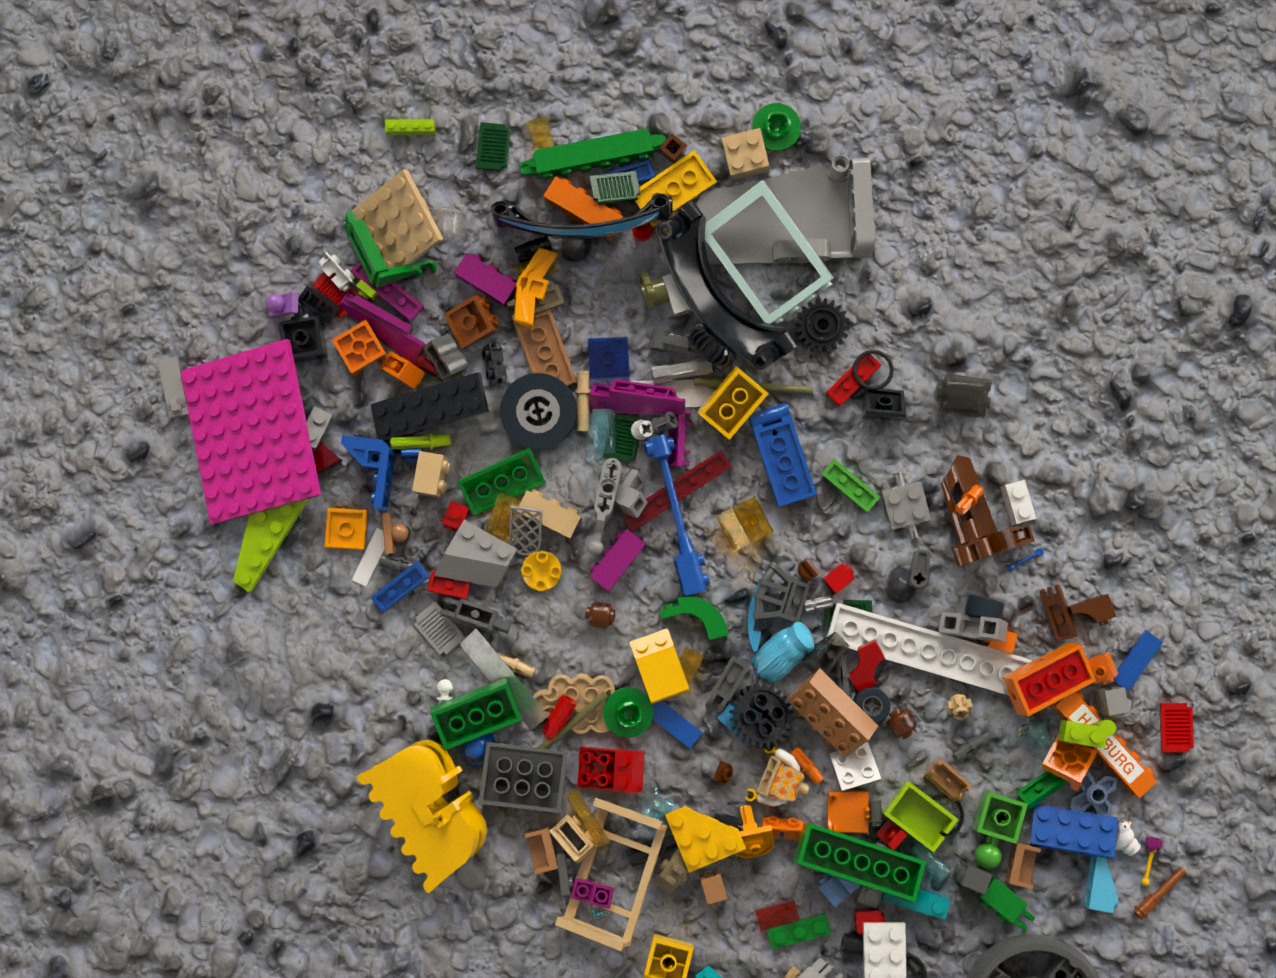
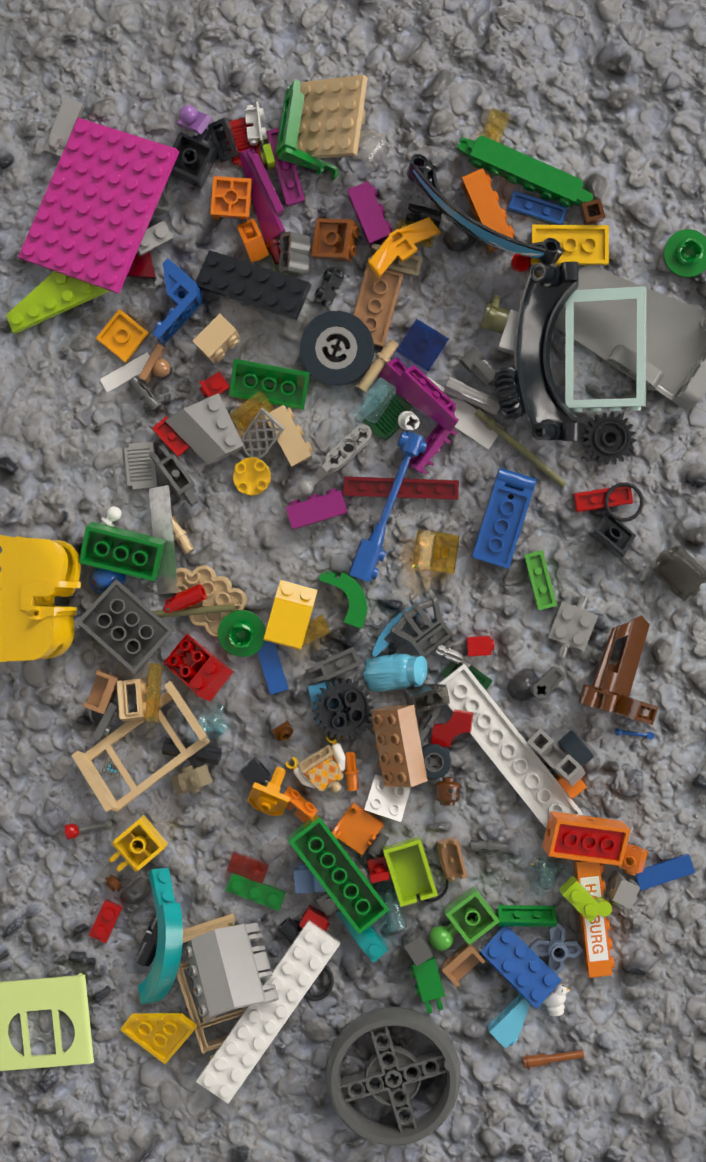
camera: 35 degrees right, 5 degrees up
blue tile [370,560,430,613] -> none
lime piece [385,119,436,135] -> none
lime axle [390,433,451,450] -> none
blue plate [401,448,423,464] -> none
dark green window [476,122,511,171] -> none
magenta slope [571,877,615,909] -> none
reddish brown head [585,601,616,629] -> none
dark green window [589,171,640,205] -> none
light grey brick [613,469,648,518] -> none
dark grey bush [651,411,678,435] -> none
yellow plate [665,806,746,873] -> none
yellow brick [697,366,769,440] -> none
medium nougat panel [699,869,728,904] -> none
tan brick [722,128,770,181] -> none
reddish brown plate [797,557,820,580] -> none
tan gear [947,694,973,720] -> none
orange axle [955,485,984,515] -> none
white brick [1000,480,1036,525] -> none
reddish brown hinge [1040,584,1078,642] -> none
orange piece [1041,734,1098,791] -> none
reddish brown arch [1068,594,1116,626] -> none
hinge [1141,836,1163,886] -> none
red window [1160,703,1194,752] -> none

